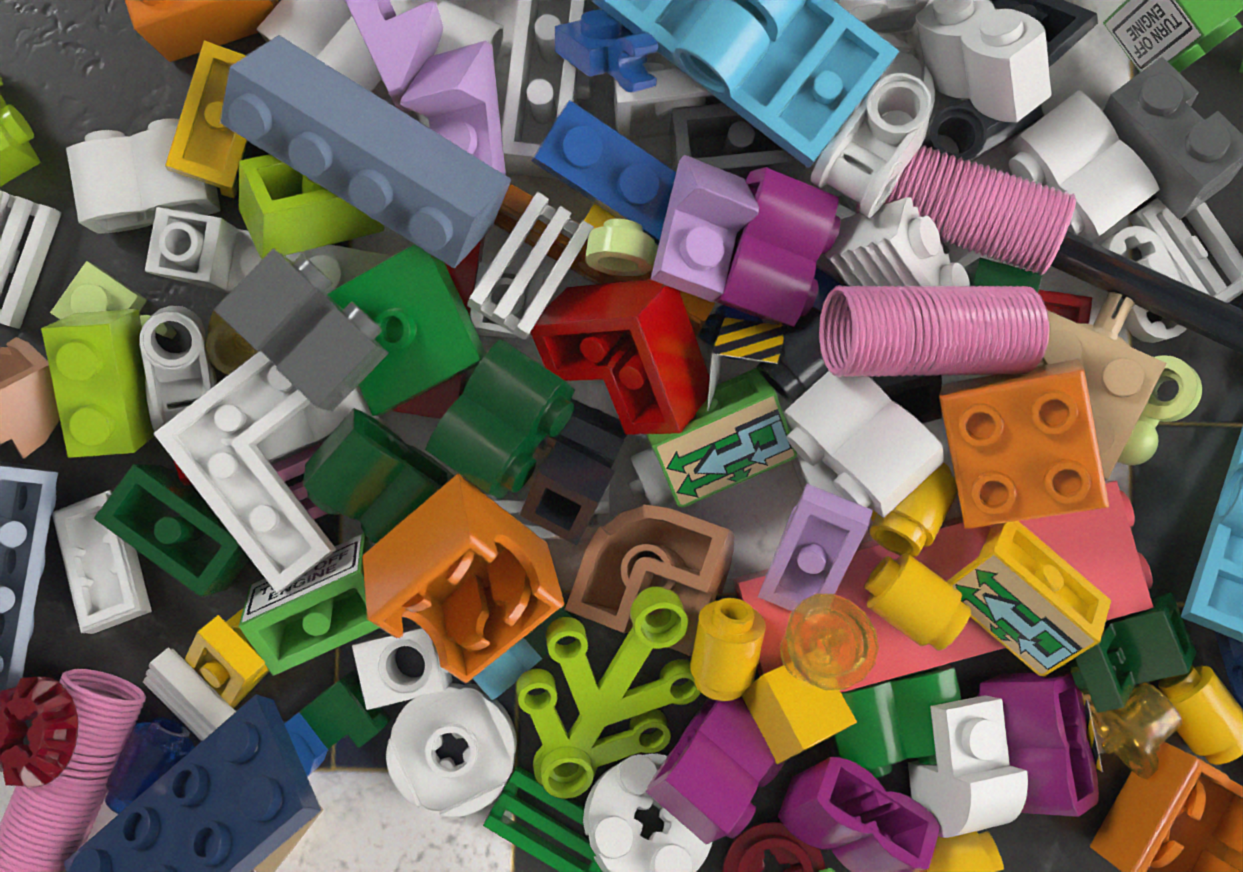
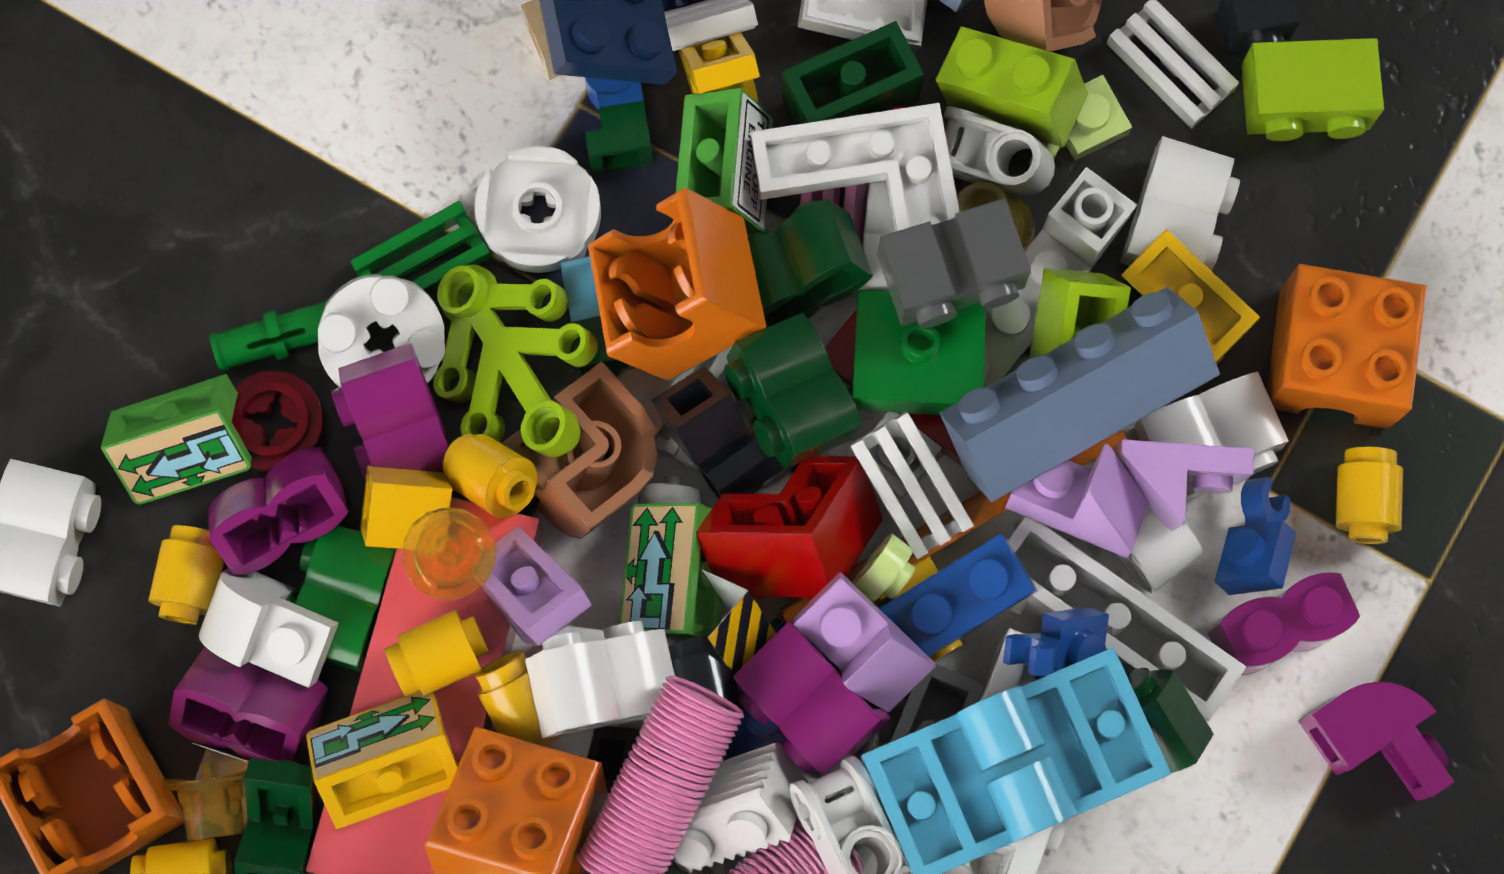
camera: 120 degrees right, 10 degrees down
white brick [352,625,453,710] -> none

